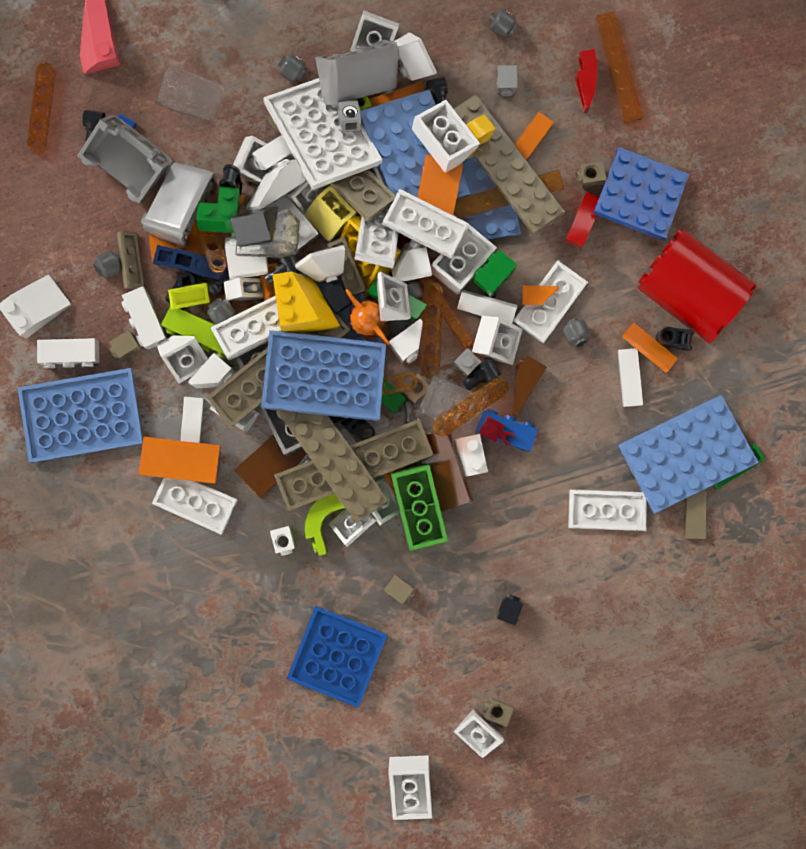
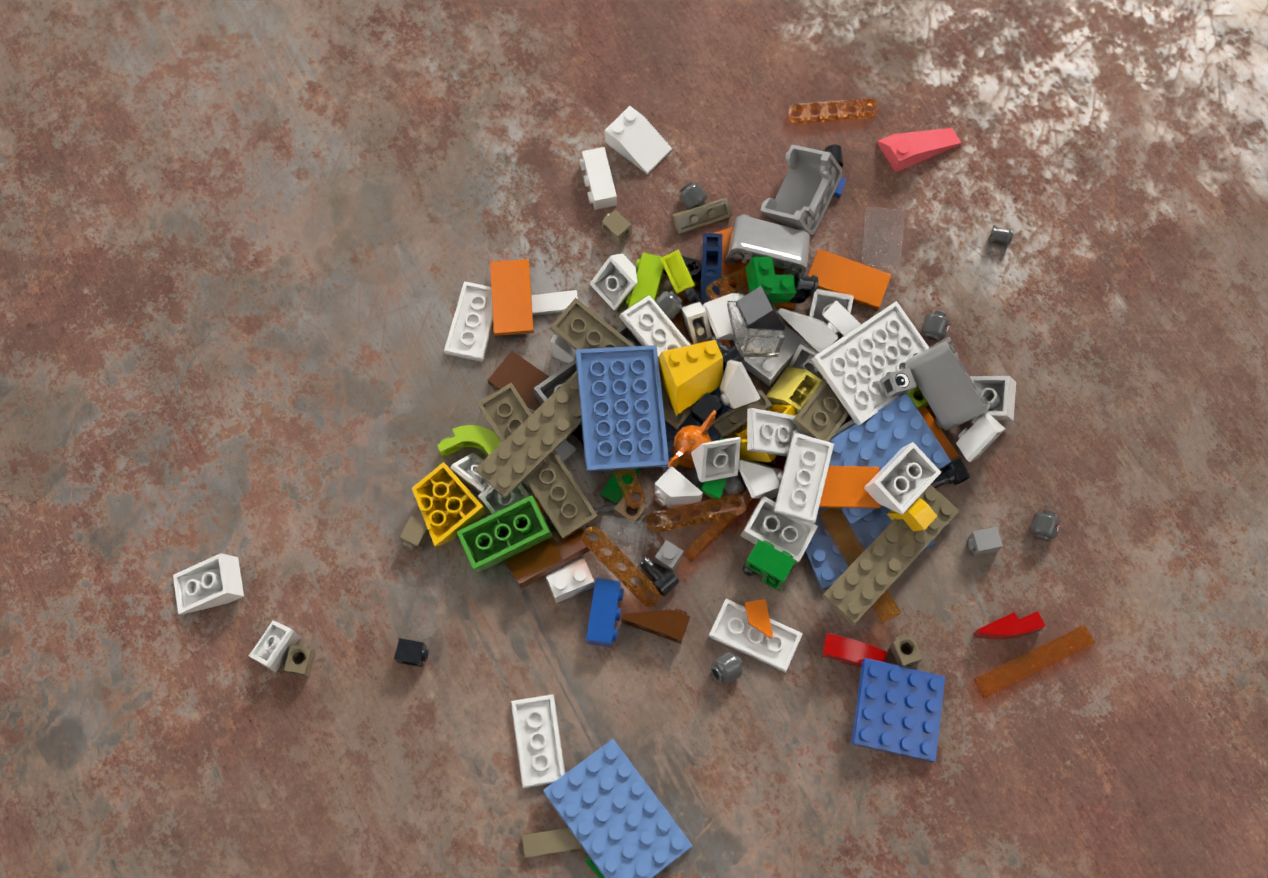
camera: 75 degrees right, 15 degrees down
medium blue plate [18,368,143,463] -> none
white brick [121,286,168,350] -> none
white slope [188,353,236,389] -> none
white brick [270,526,296,556] -> none
blue plate [287,606,388,708] -> none
black piece [340,418,376,441] -> none
white tile [457,290,518,323] -> none
white slope [472,316,523,365] -> none
dark red plate [479,416,515,445] -> none
orange tile [515,112,554,161] -> none
white tile [617,348,643,407] -> none
orange tile [622,322,678,373] -> none
red cylinder [637,229,757,344] -> none
black piece [655,327,695,351] -> none
none -> yellow wedge [412,462,485,547]
none -> orange tile [808,249,891,310]

